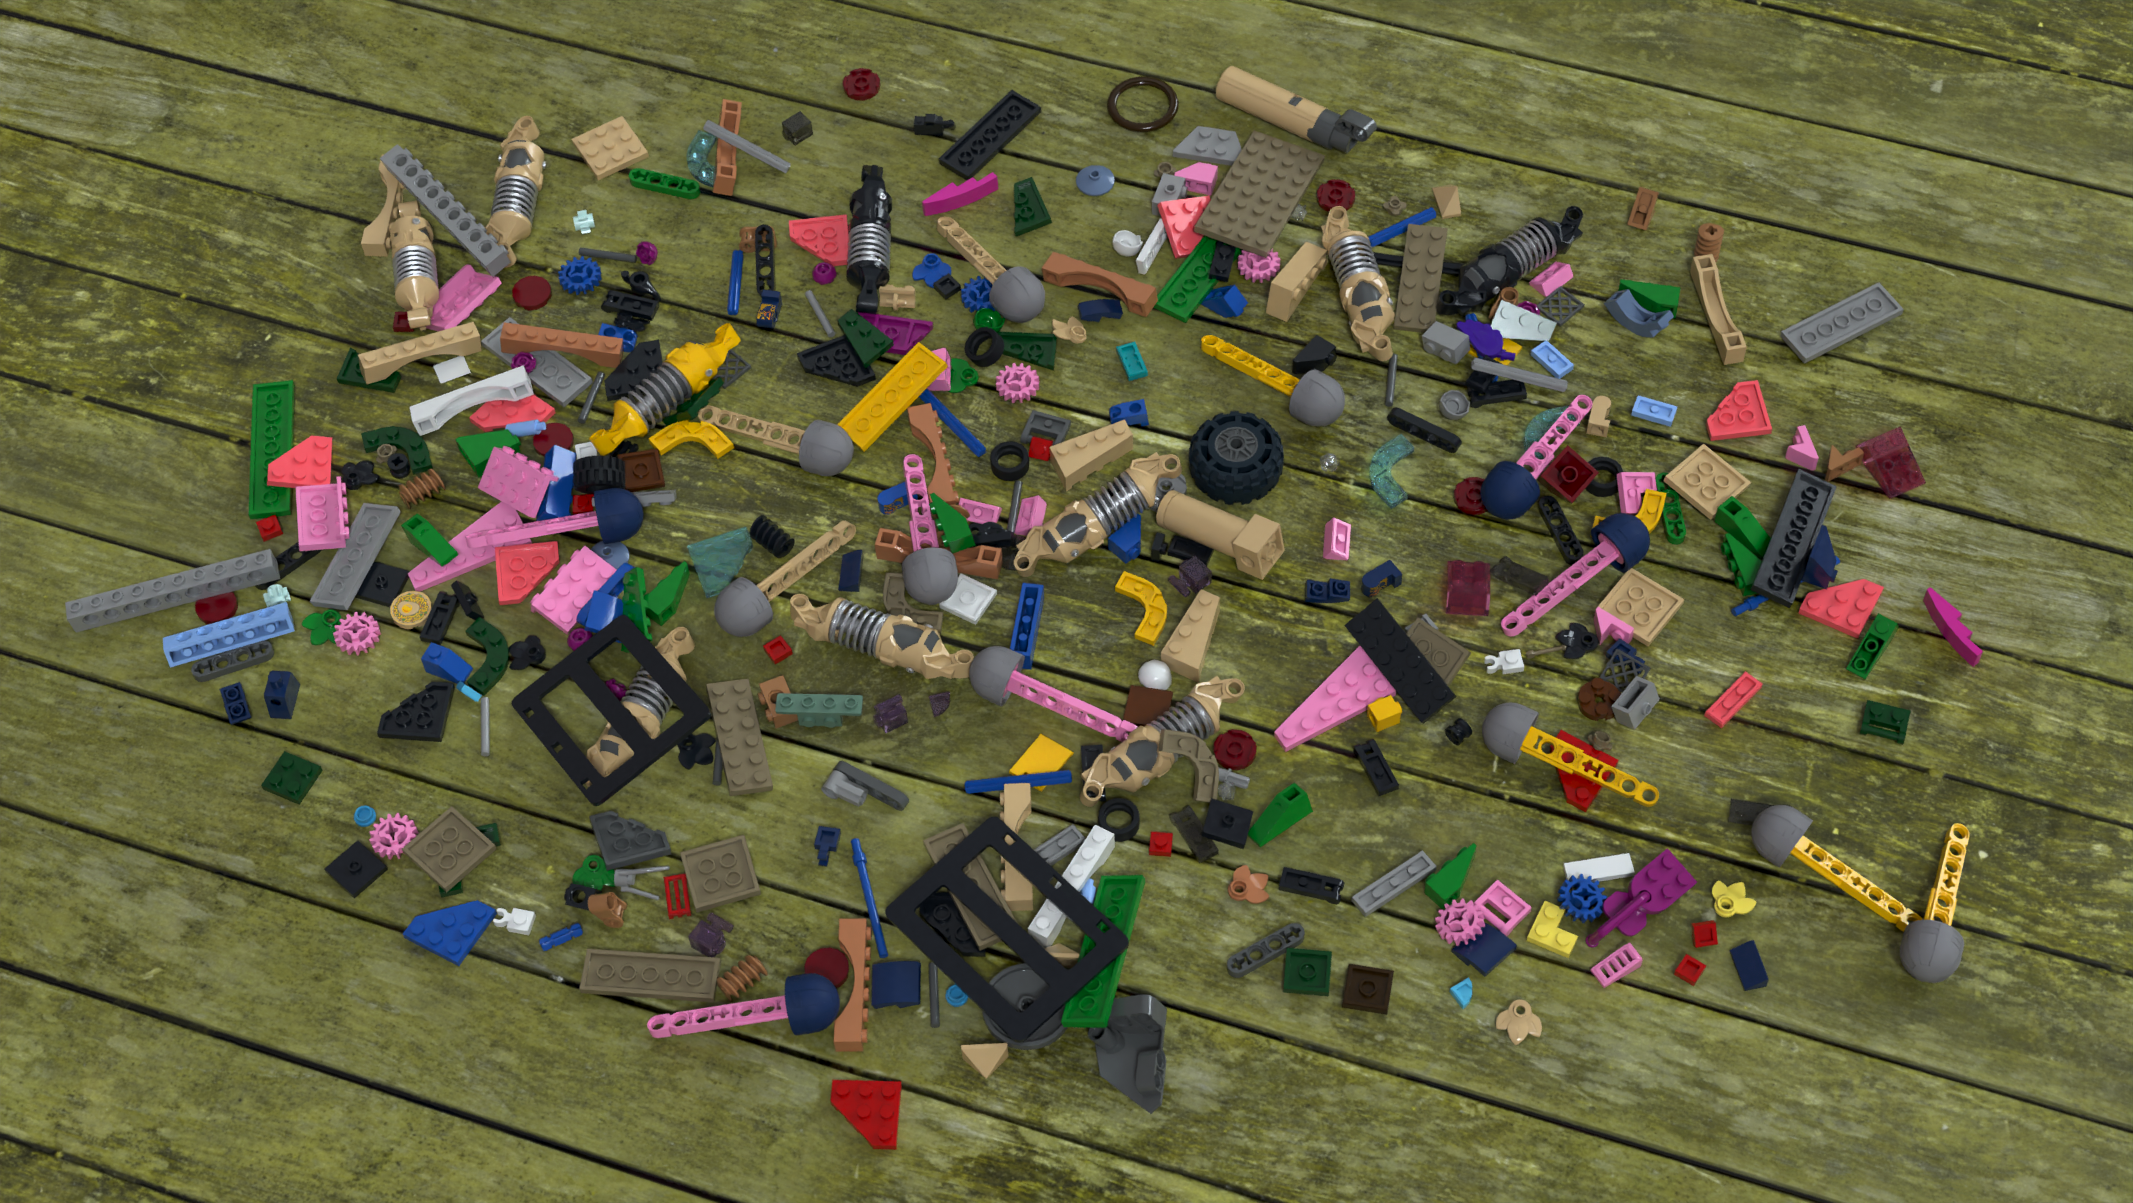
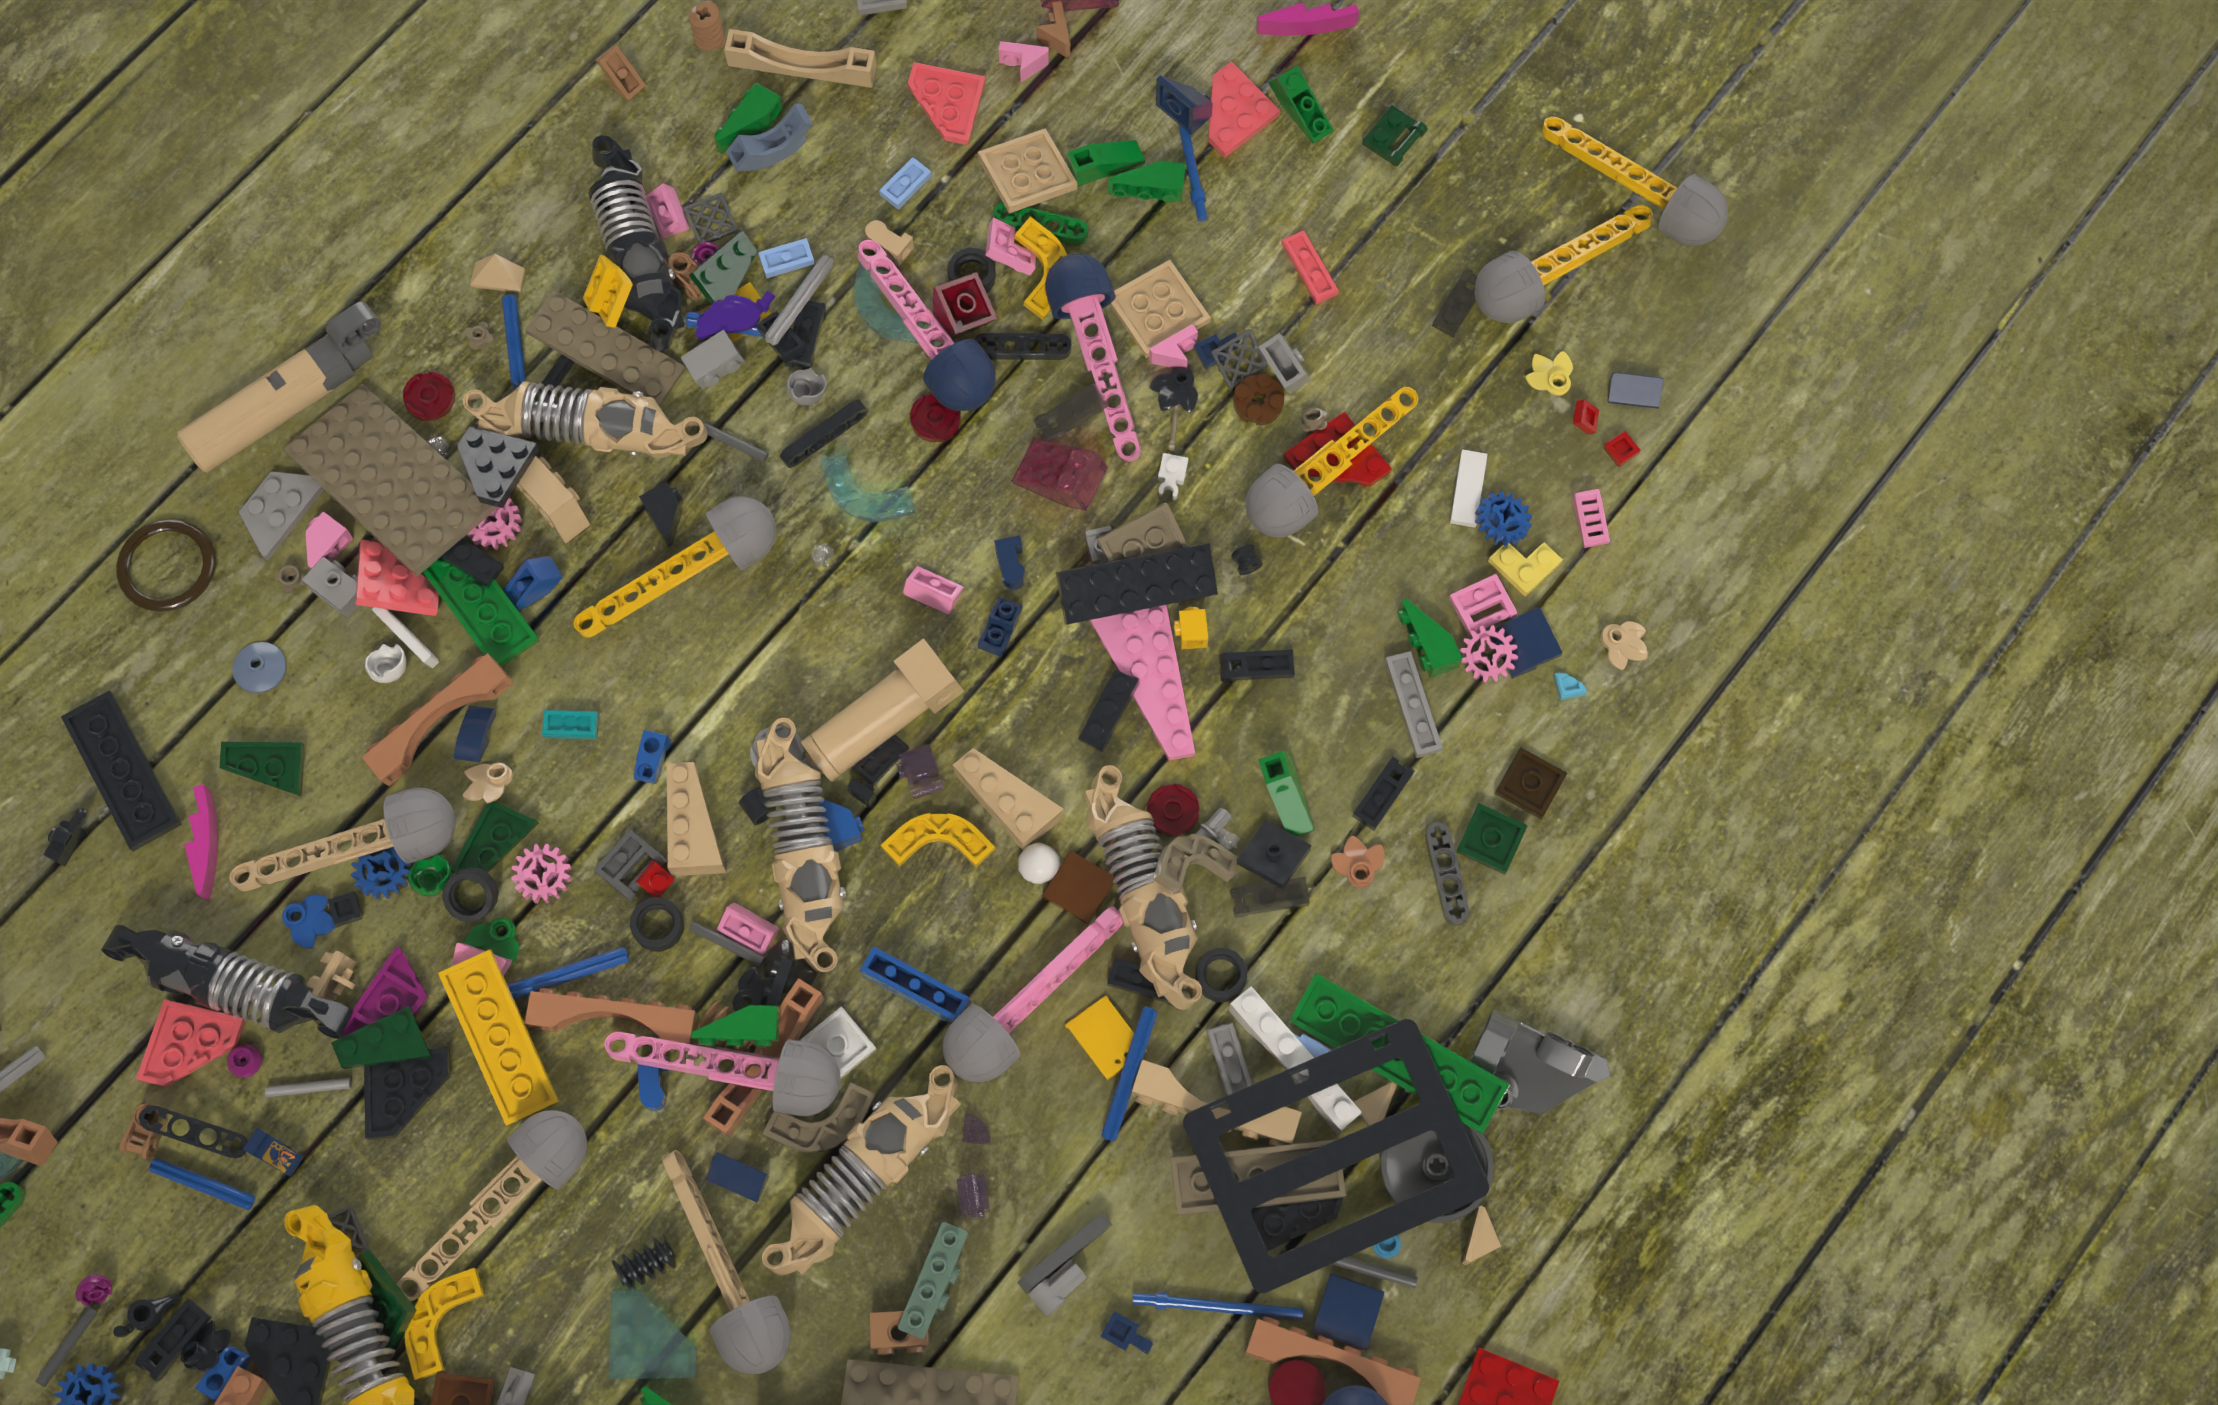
camera: 75 degrees left, 15 degrees up
red plate [763,635,793,665] -> none
bright pink slope [959,498,1002,524] -> none
red plate [1149,832,1173,857] -> none
black wheel [1189,411,1284,505] -> none
magenta plate [1586,848,1698,948] -> none
black plate [1750,469,1837,608] -> none
none -> plate [457,427,539,508]
none -> yellow slope [583,255,633,328]
none -> black plate [1078,669,1140,752]

